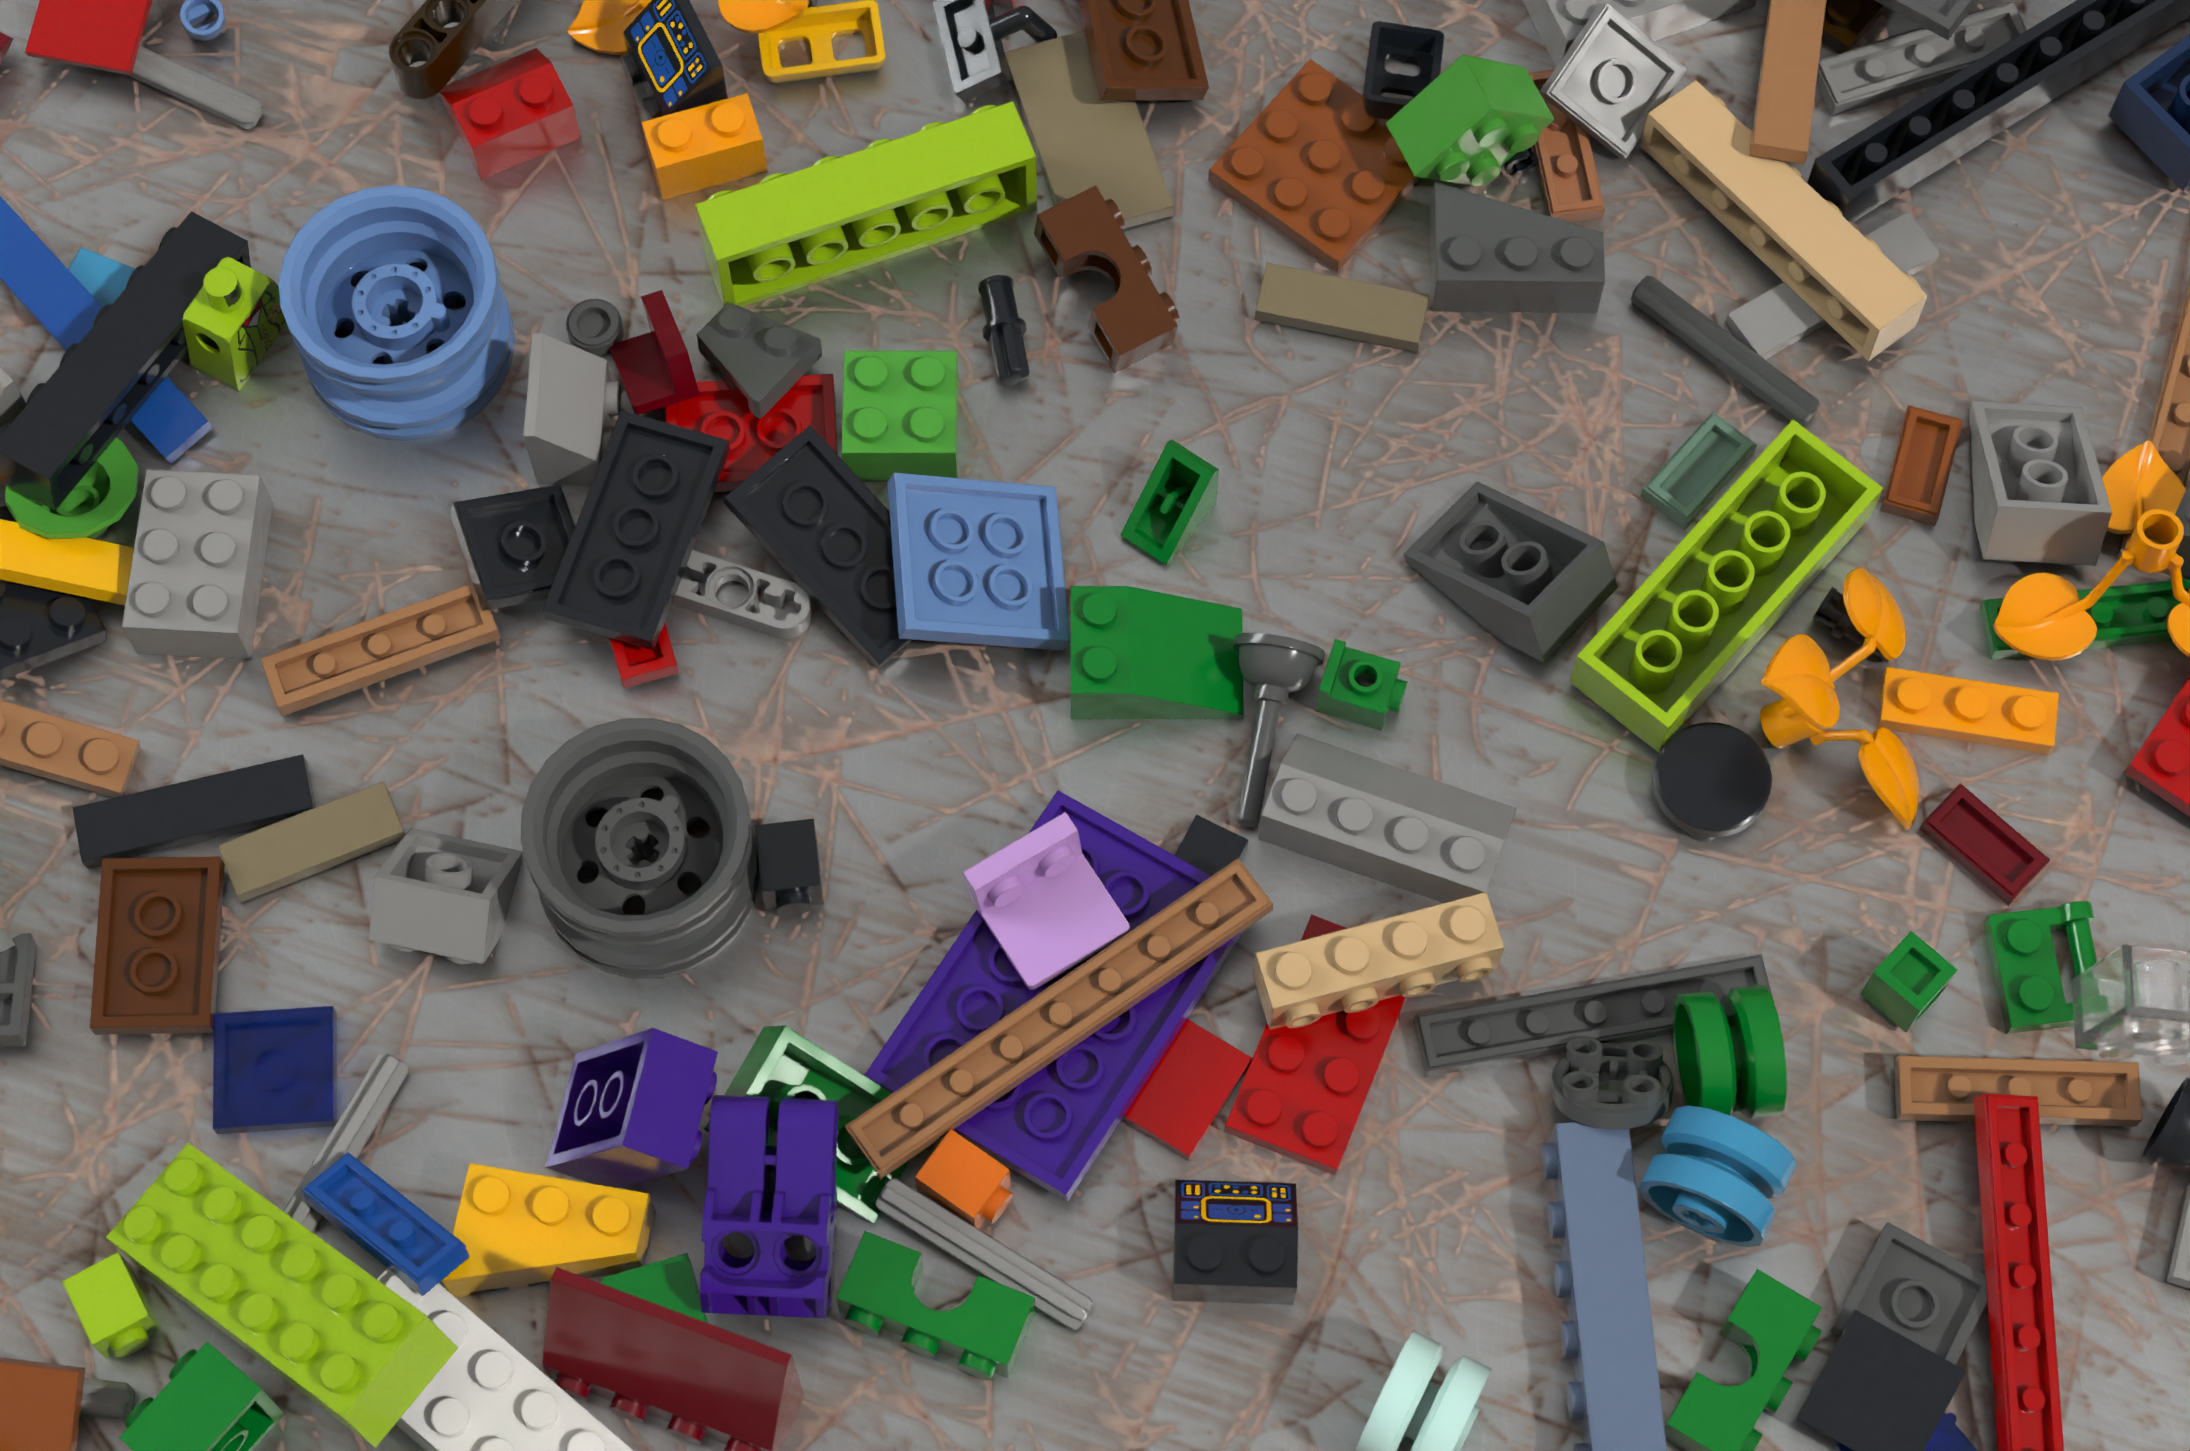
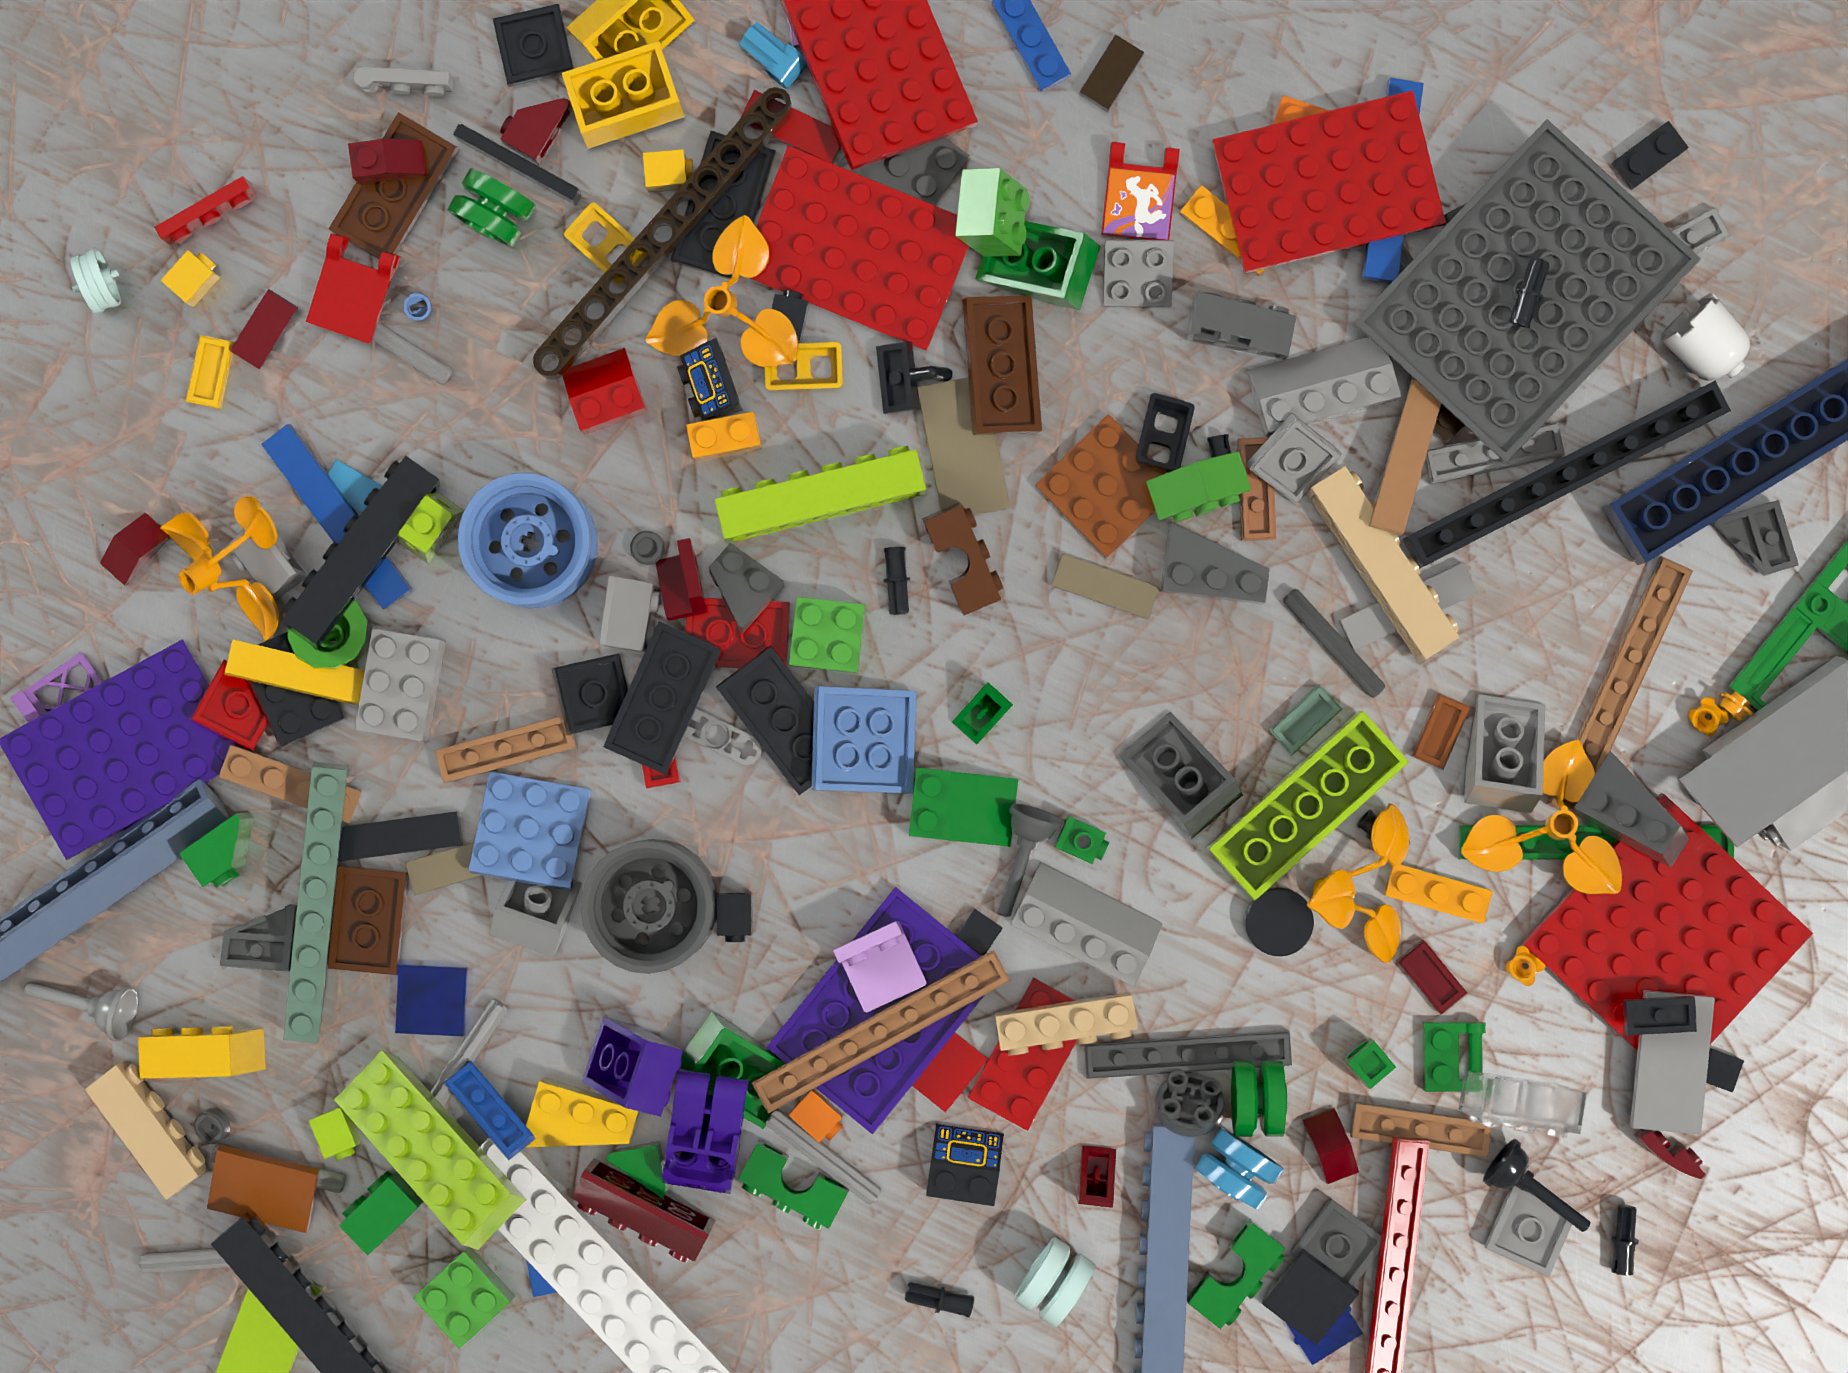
camera: 15 degrees right, 20 degrees up
none -> sand green brick [283,762,348,1043]
none -> medium blue plate [469,772,591,891]
none -> dark red slope [1076,1145,1116,1208]
none -> dark red slope [1302,1108,1359,1184]
none -> light orange plate [1505,945,1546,986]

